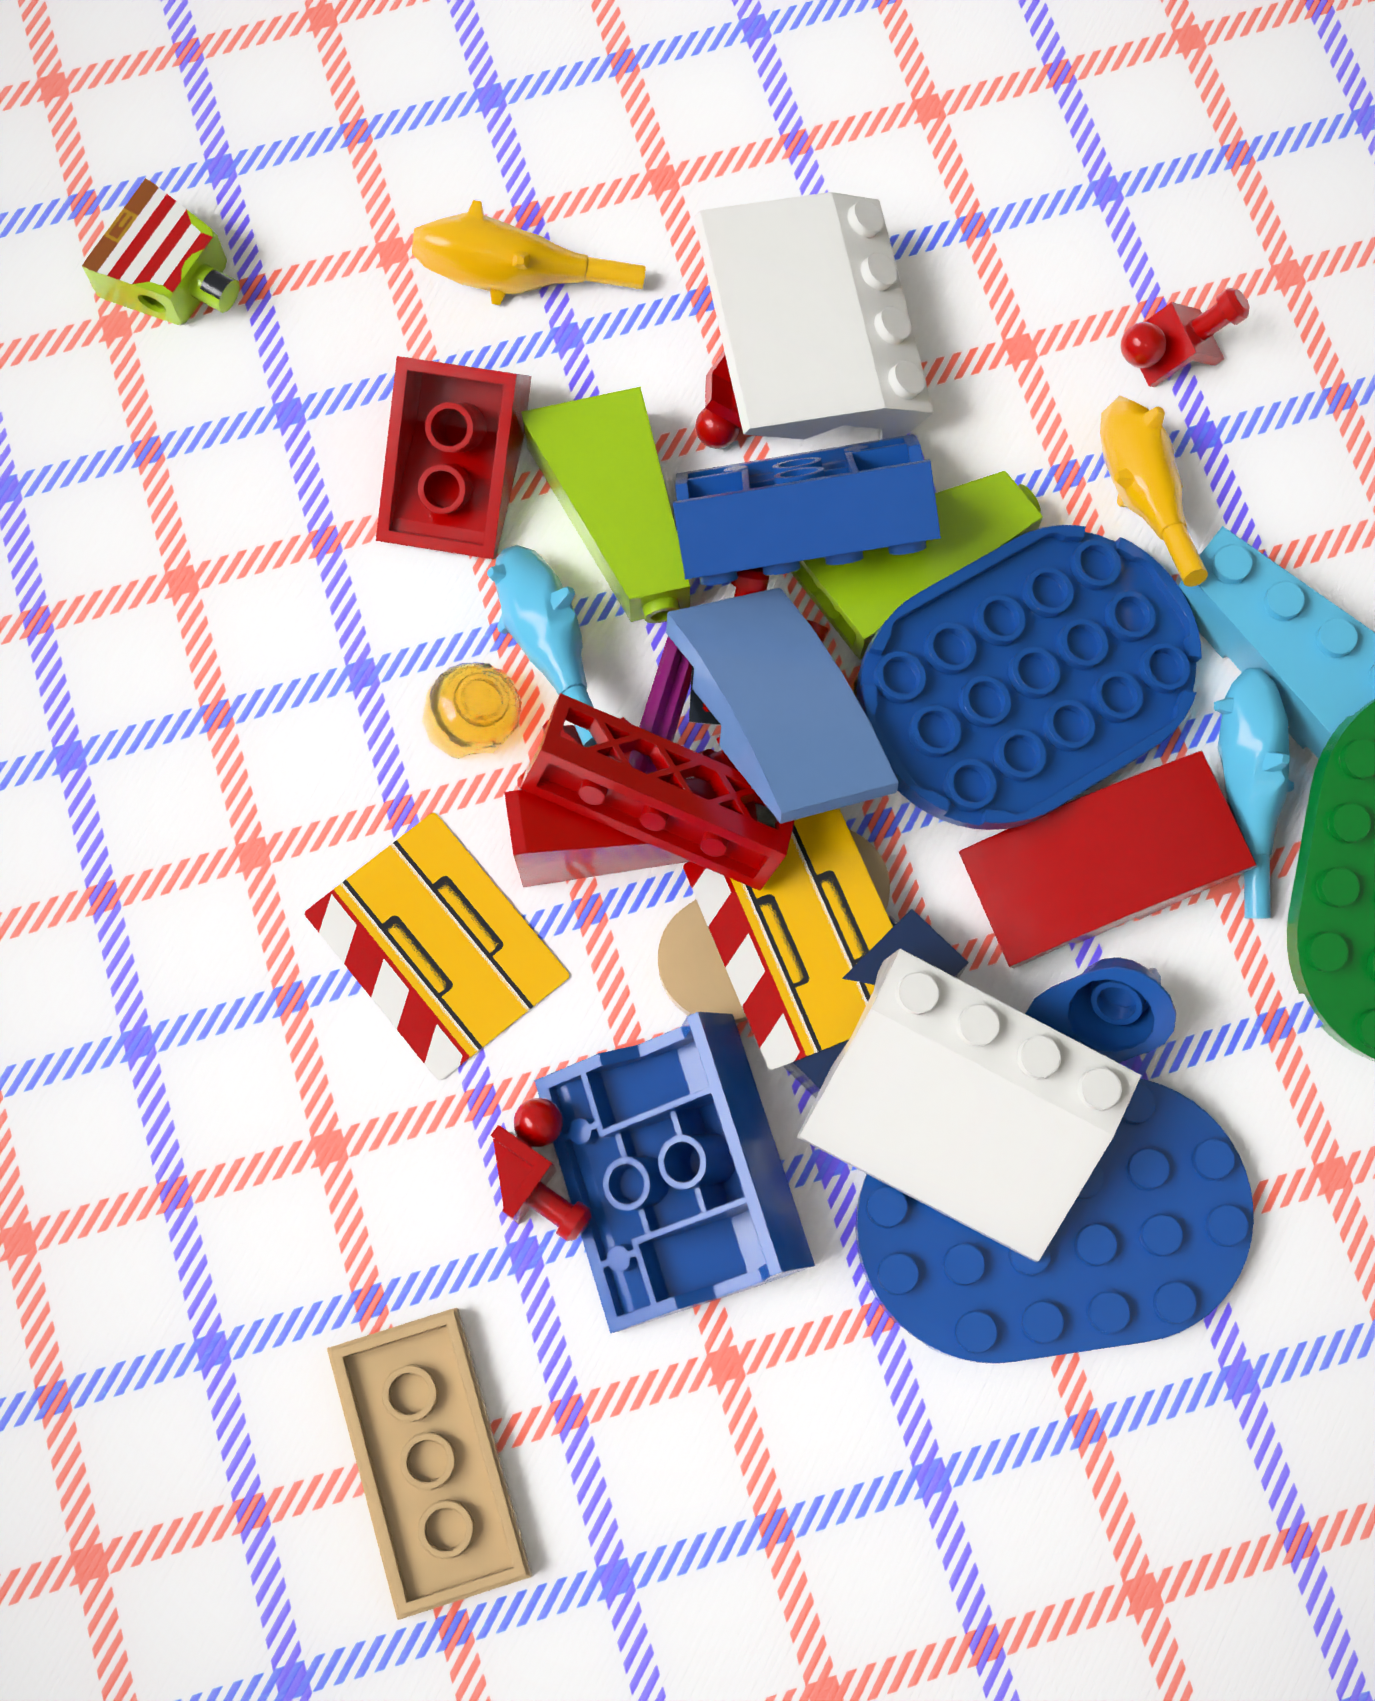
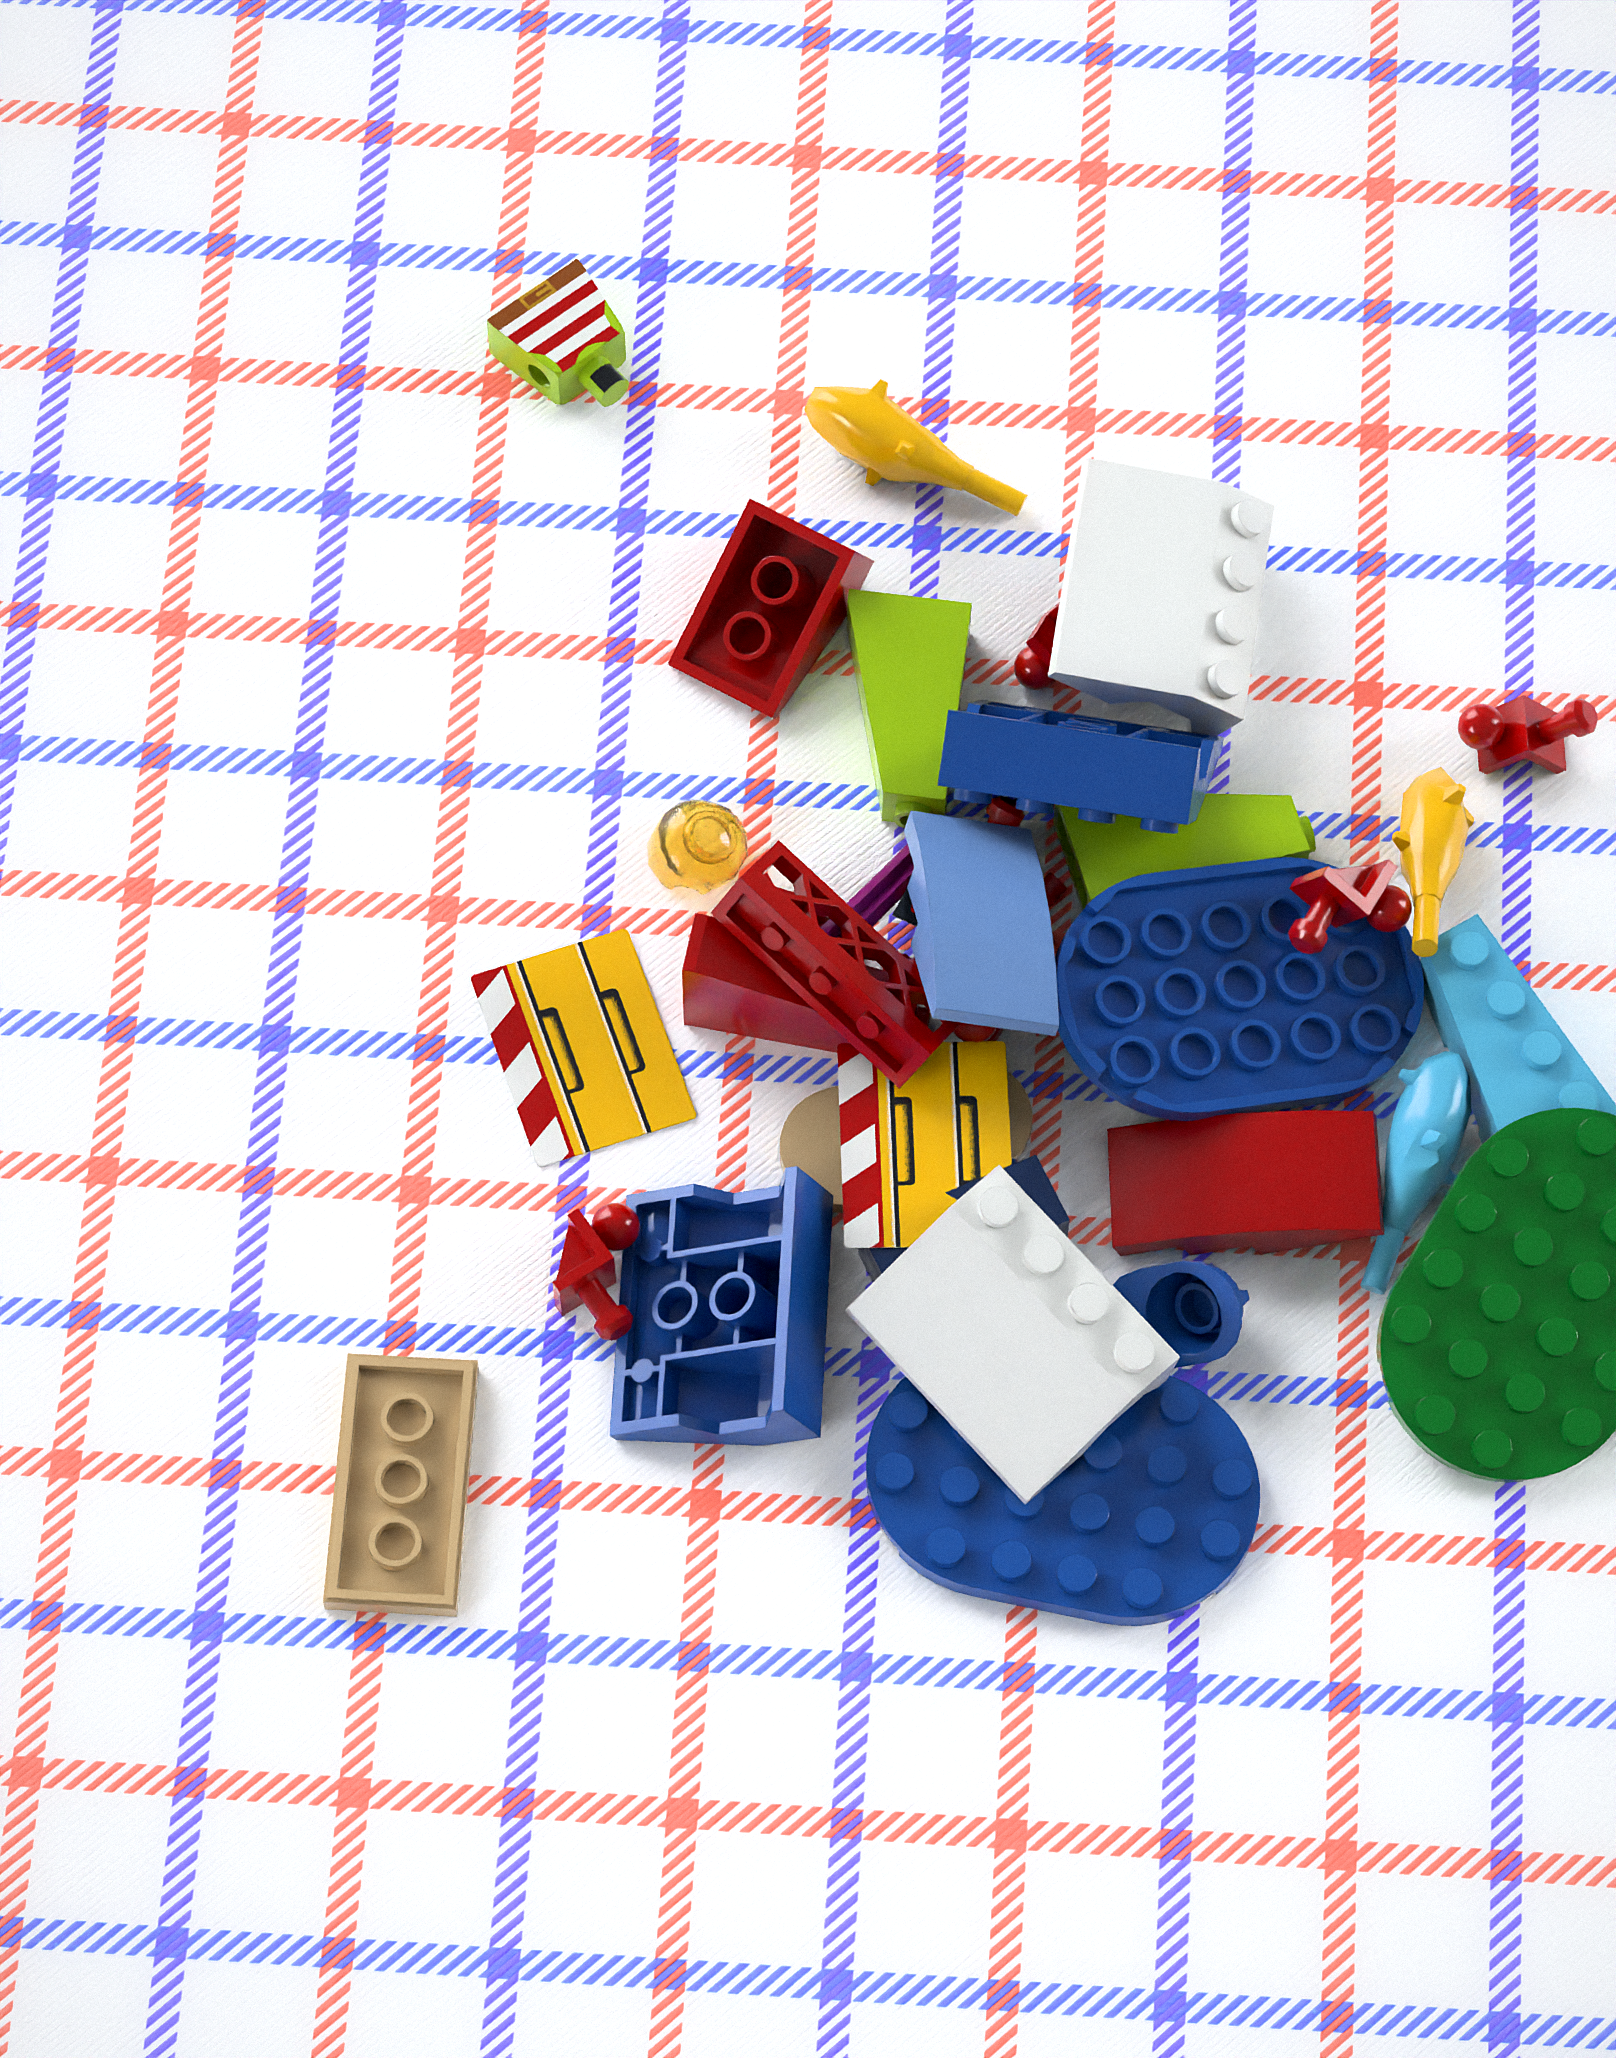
camera: 20 degrees right, 10 degrees down
medium azure piece [487,545,597,747] -> none
none -> red piece [1288,859,1412,954]

